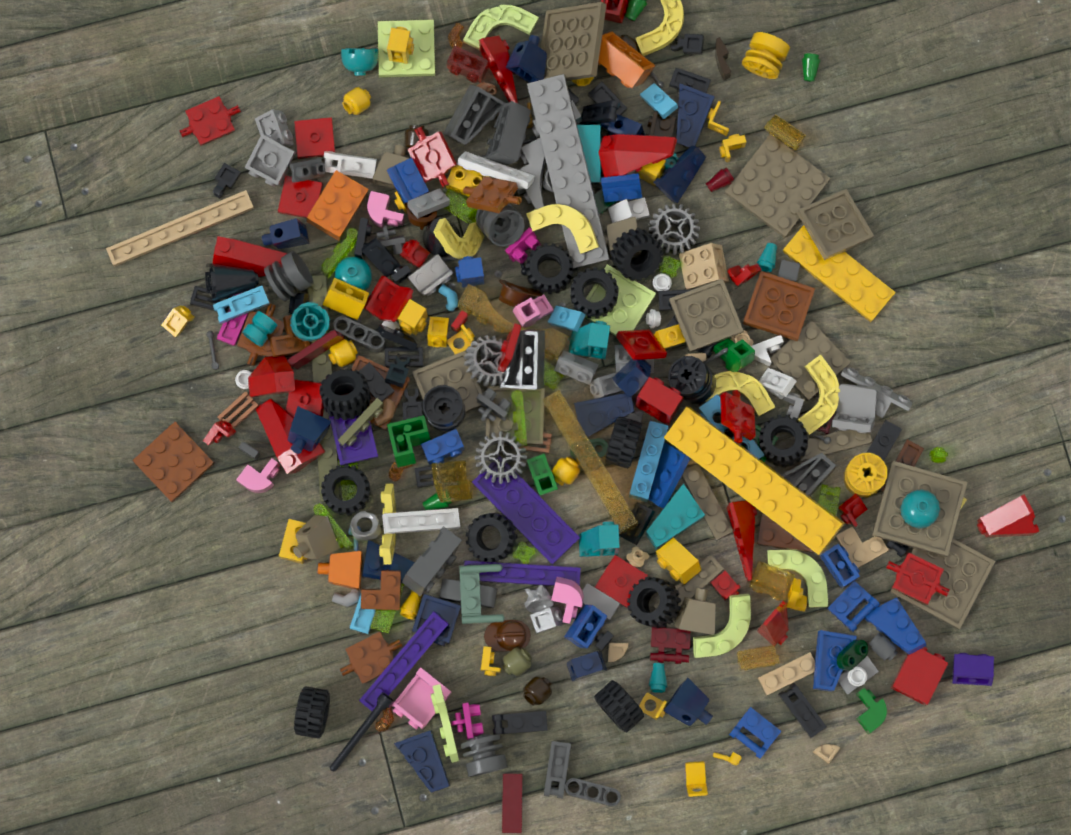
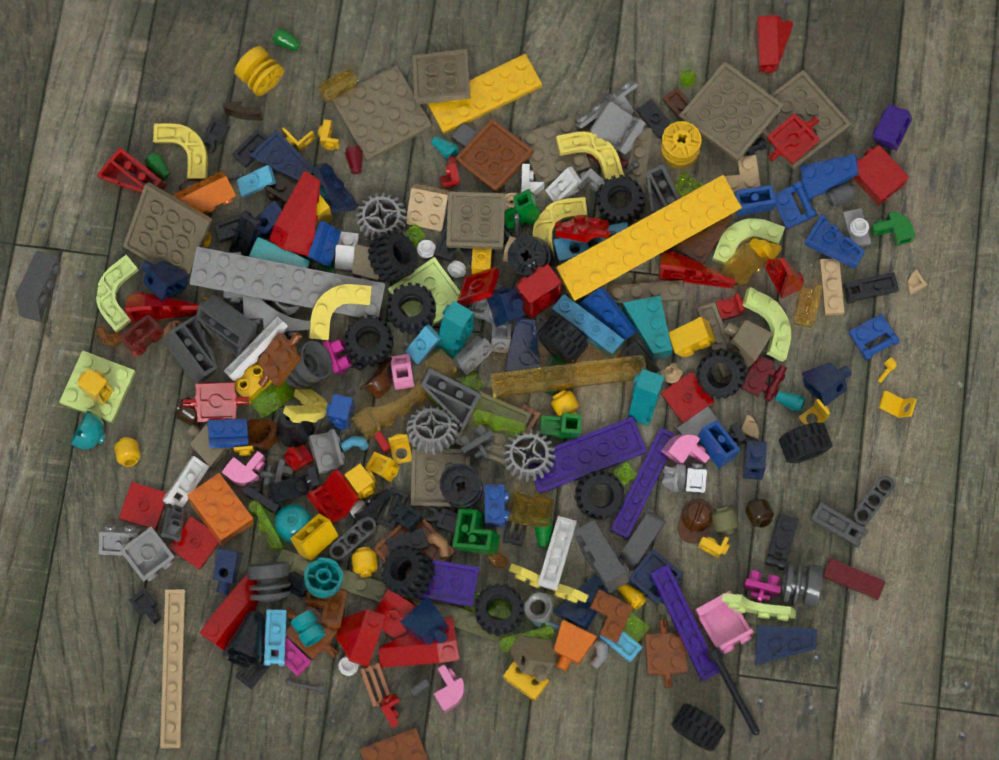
camera: 65 degrees left, 5 degrees down
yellow bracket [161,305,195,337] -> none
red plate [179,96,241,146] -> none
dark red tile [287,330,344,370] -> none
olive plate [338,398,384,448] -> none
clear orange arm [375,707,394,732] -> none
light grey plate [407,188,450,218] -> none
sand green plate [459,564,505,624] -> none
red plate [498,323,521,372] -> none
dark green plate [837,639,868,671] -> none
red bracket [838,493,868,527] -> none
teal cylinder [900,489,940,529] -> none

